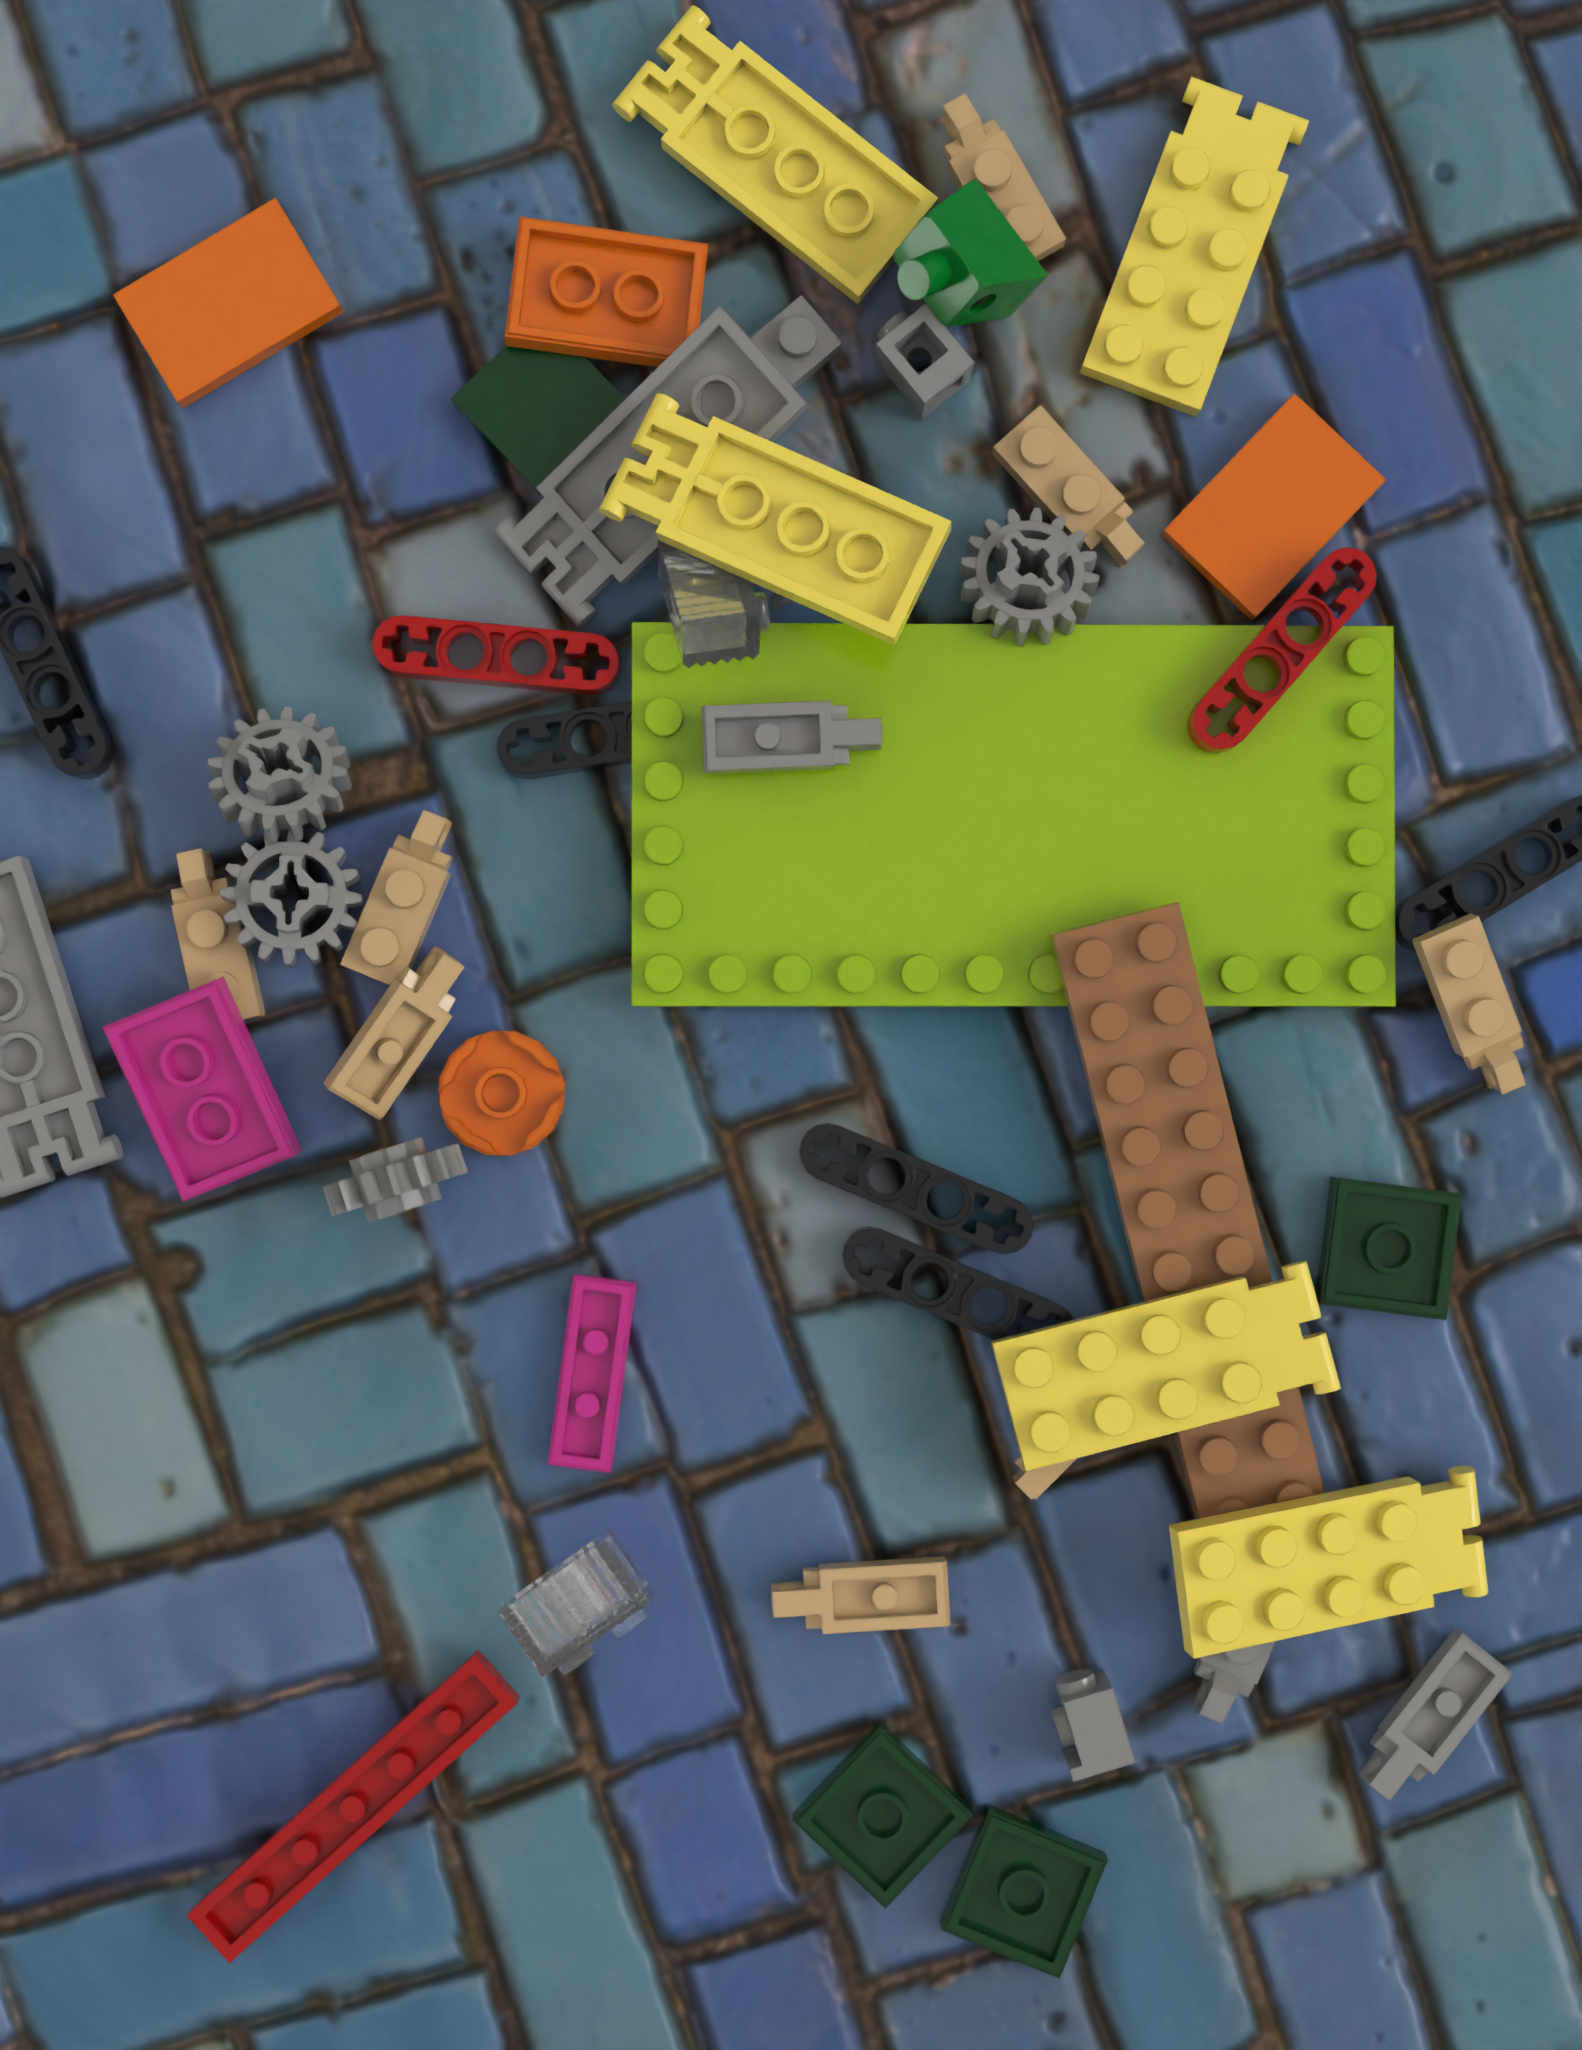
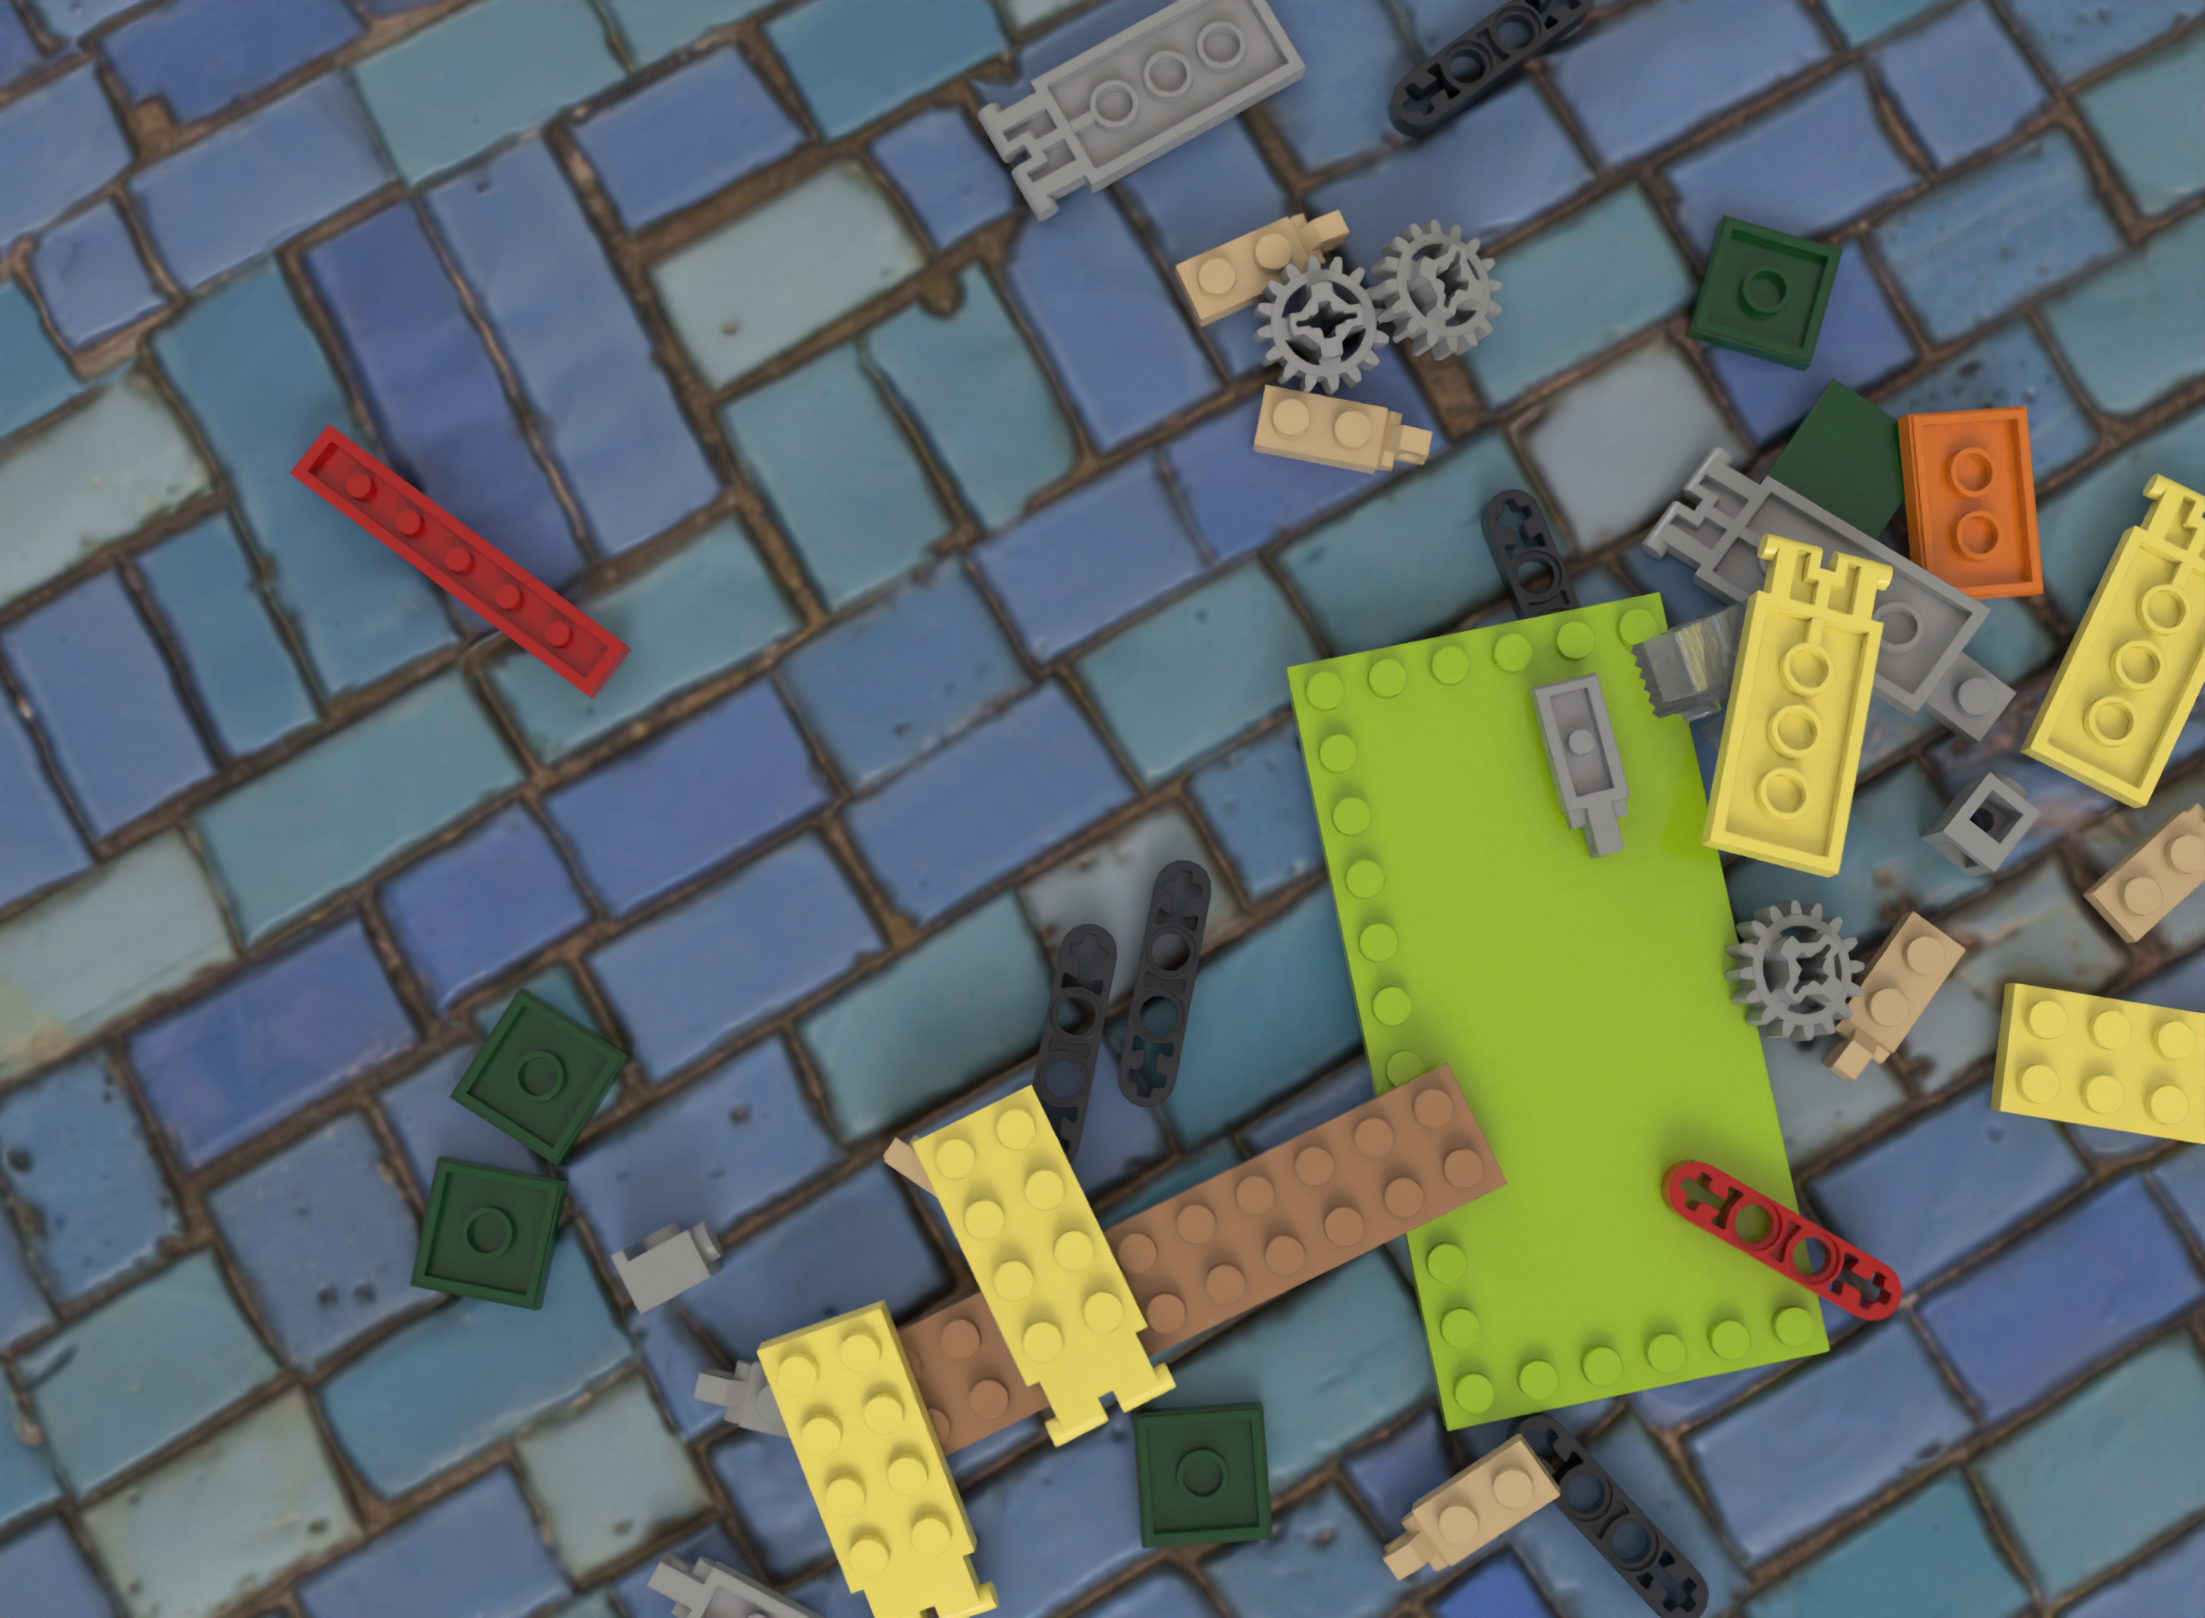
camera: 80 degrees right, 5 degrees down
dark pink tile [102,976,302,1201] -> none
orange tile [113,197,344,408] -> none
tan hinge [323,946,464,1120] -> none
light grey gear [323,1137,468,1222] -> none
red beam [372,615,621,695] -> none
orange tile [438,1031,566,1156] -> none
clear brick [498,1529,652,1677] -> none
dark pink tile [547,1273,638,1473] -> none
tan hinge [770,1556,950,1634] -> none
green torso [894,179,1048,327] -> none
orange tile [1161,393,1386,621] -> none
none -> dark green tile [1685,215,1843,371]

